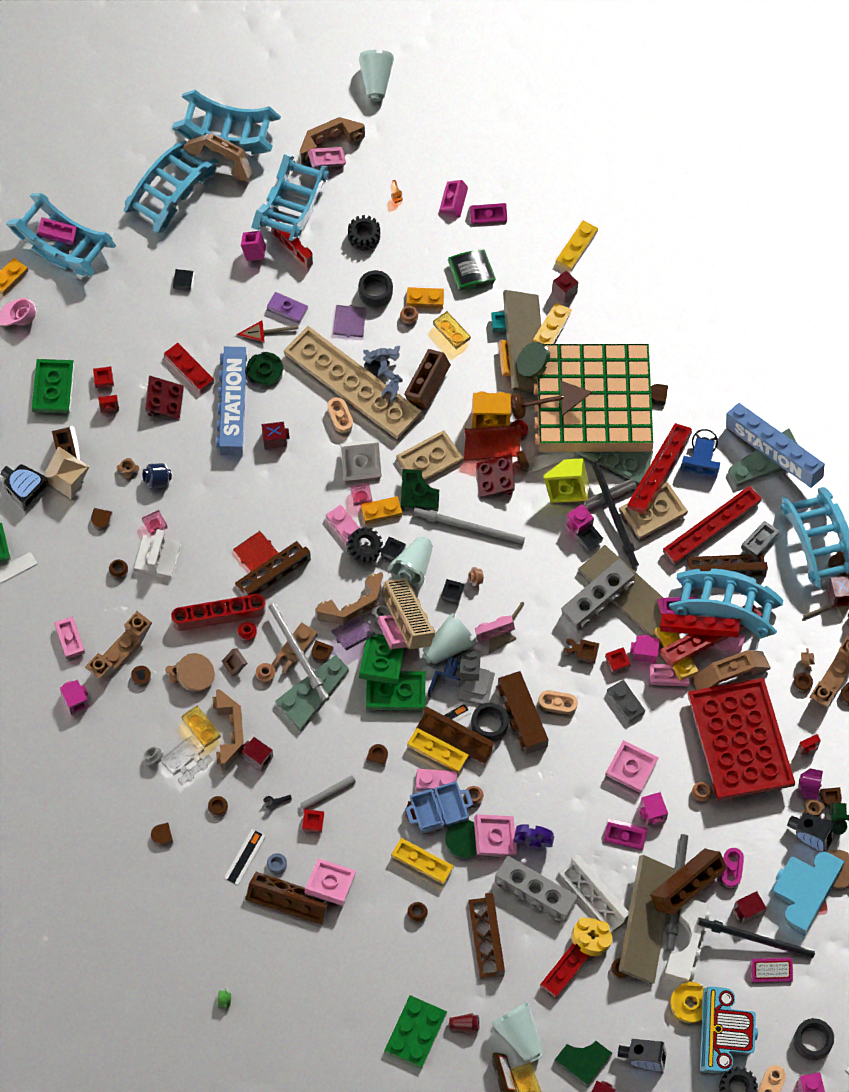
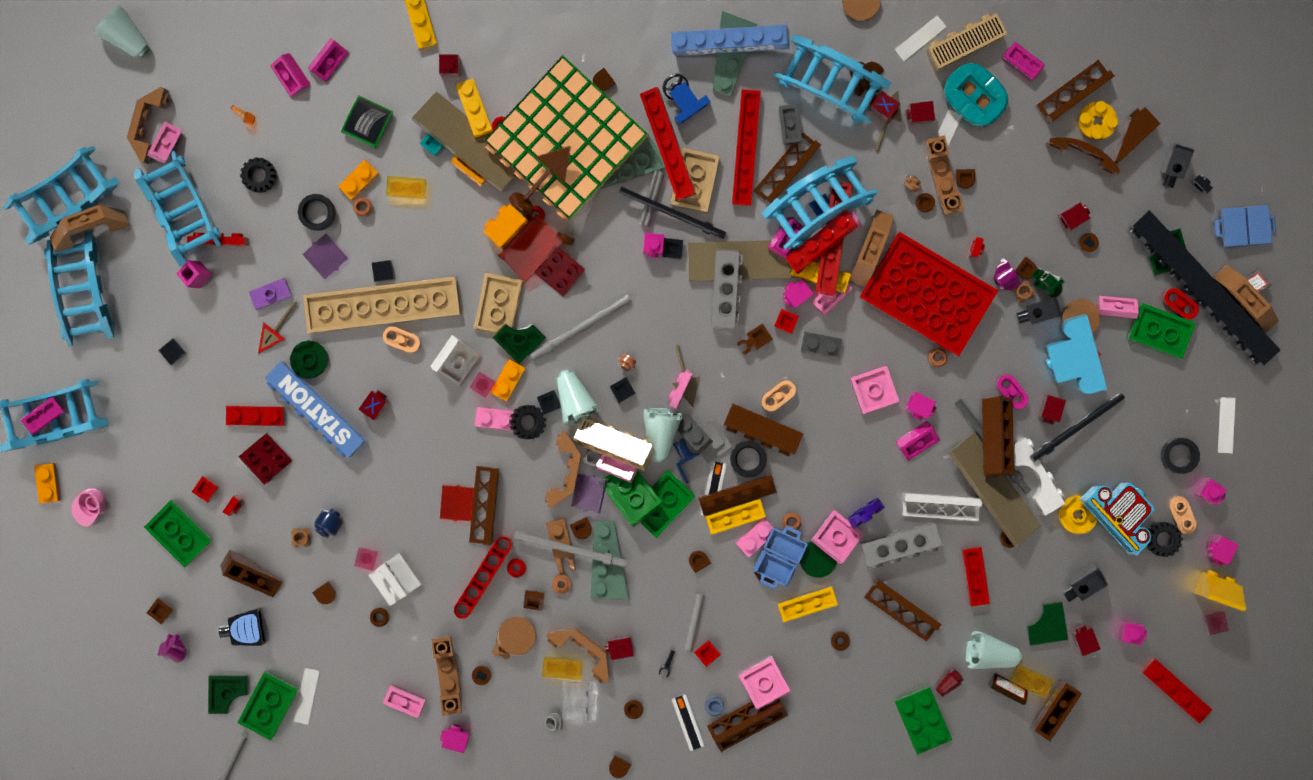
camera: 45 degrees left, 25 degrees up
tan slope [44,447,90,499] -> none
sand blue piece [363,346,403,403] -> none
reddish brown brick [404,349,451,410] -> none
dark green tile [517,342,550,379] -> none
neon yellow slope [544,458,589,503] -> none
yellow plate [571,917,612,956] -> none
slope [750,958,793,983] -> none

